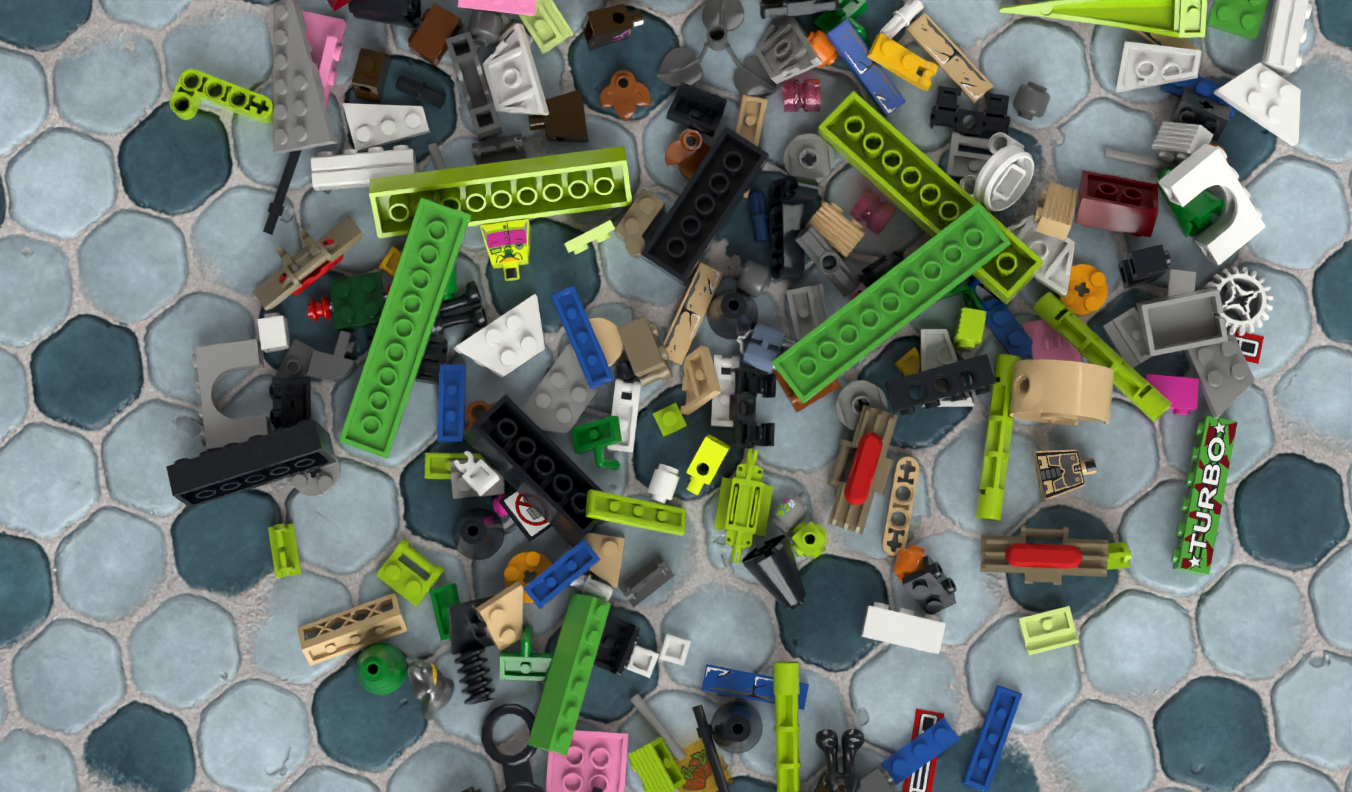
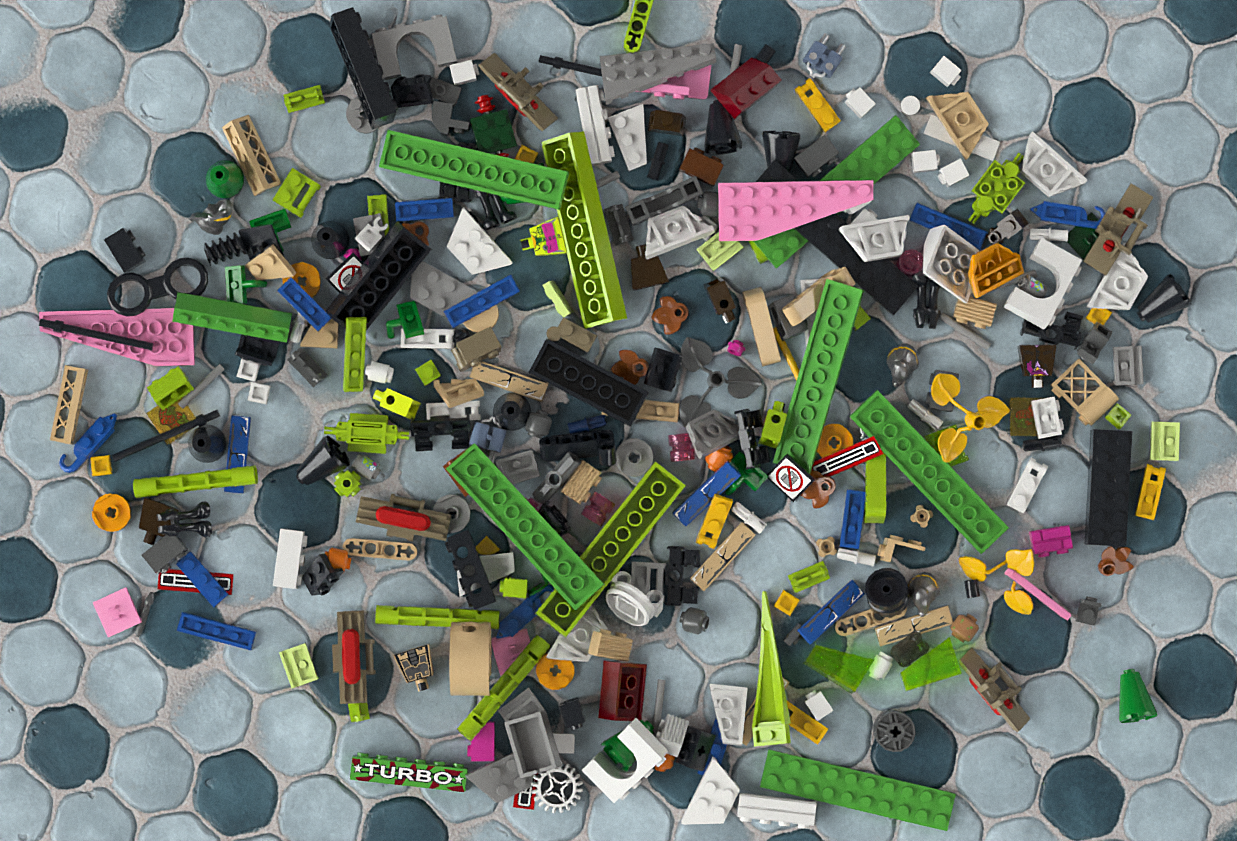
camera: 80 degrees right, 5 degrees up
none -> dark pink plate [727,340,746,356]

